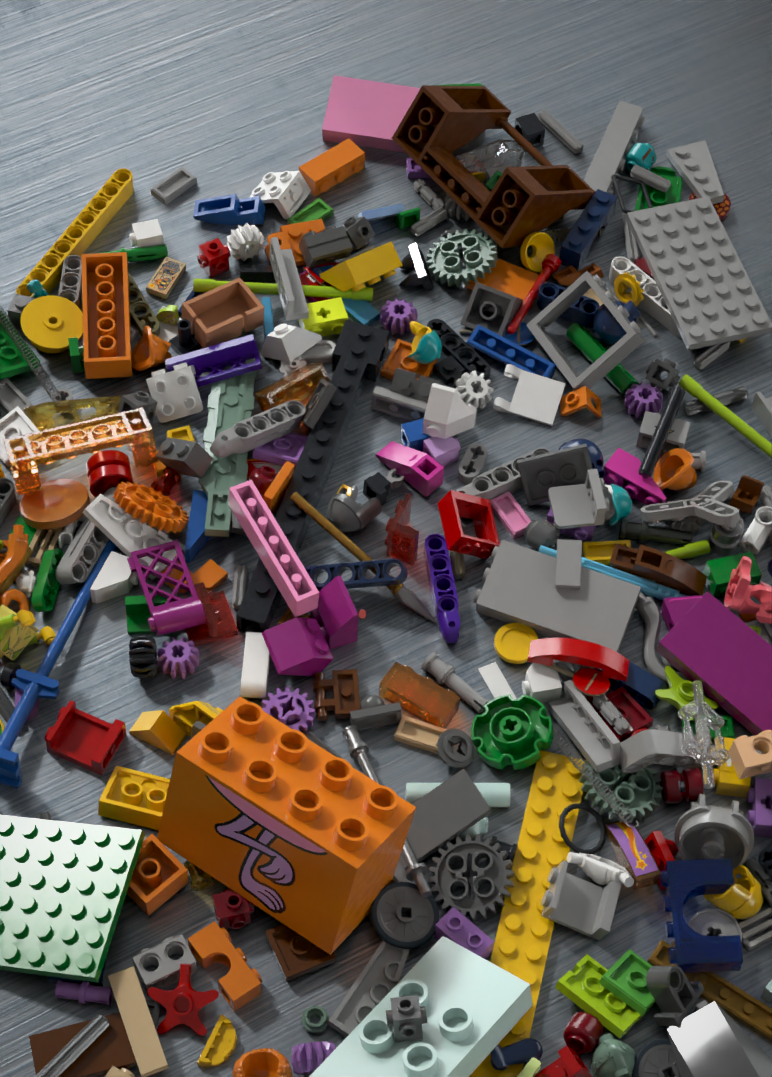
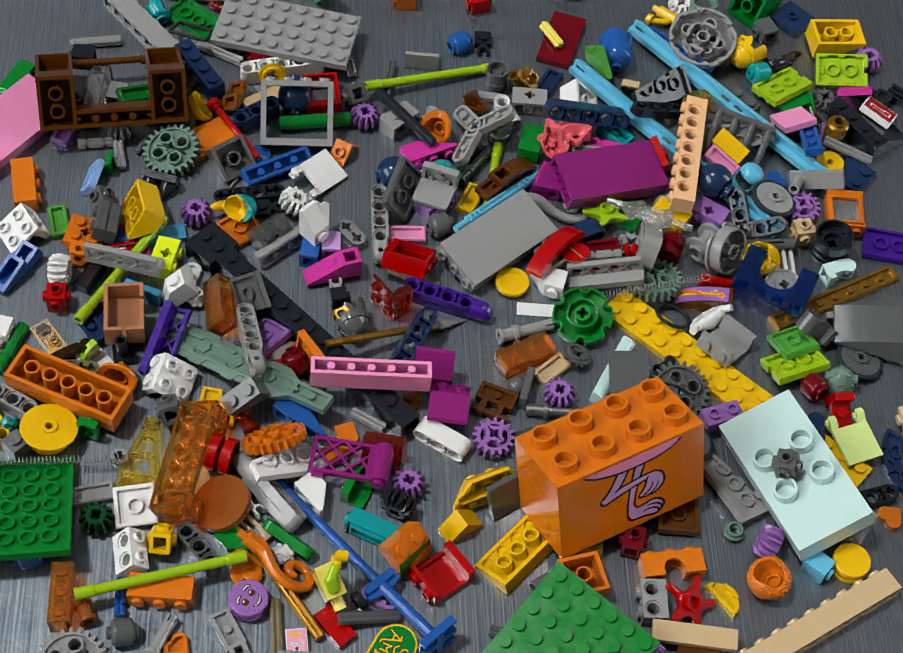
camera: 65 degrees left, 0 degrees up
light grey tile [555,539,582,589] -> none
light grey axle [630,165,671,193] -> none
none -> dark brown axle [53,338,89,360]
none -> red window [302,72,342,115]
none -> teal window [343,506,399,546]
none -> orange slope [377,521,431,581]
none -> medium lavender gear [542,377,576,408]

